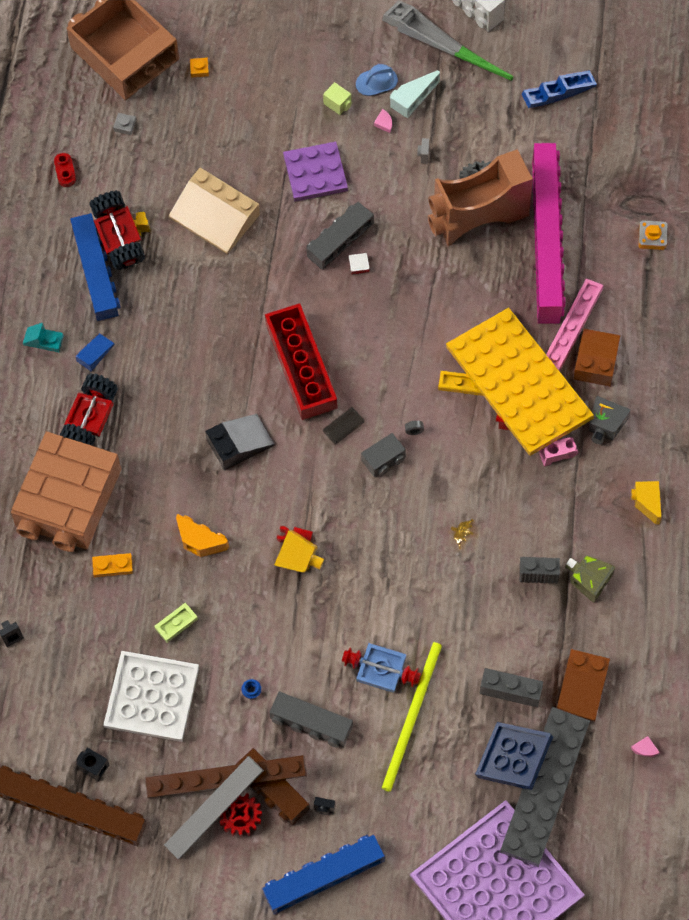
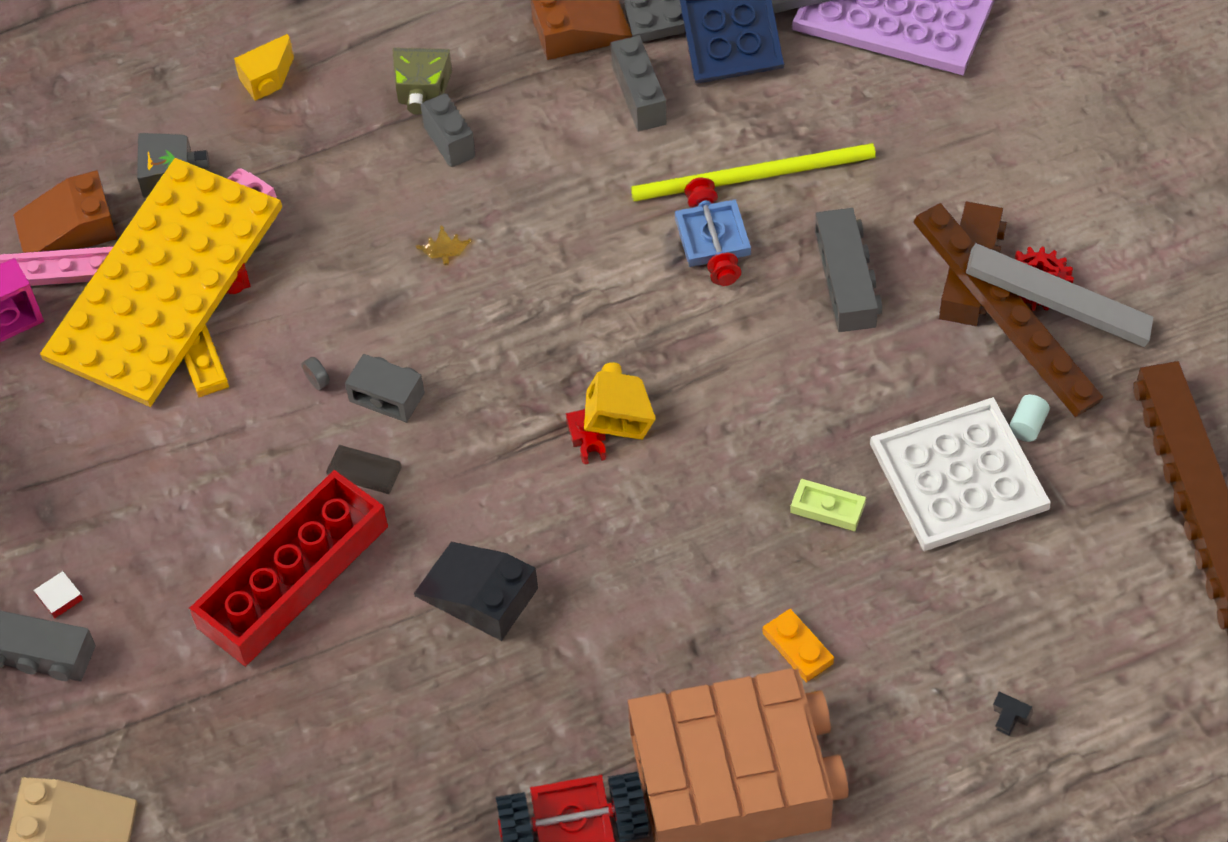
camera: 120 degrees left, 10 degrees down
black brick [76,747,110,782] -> none
light orange slope [176,514,229,557] -> none
blue plate [241,679,261,699] -> none
blue brick [262,835,385,915] -> none
black plate [314,797,336,815] -> none
none -> light aqua piece [1009,394,1050,442]

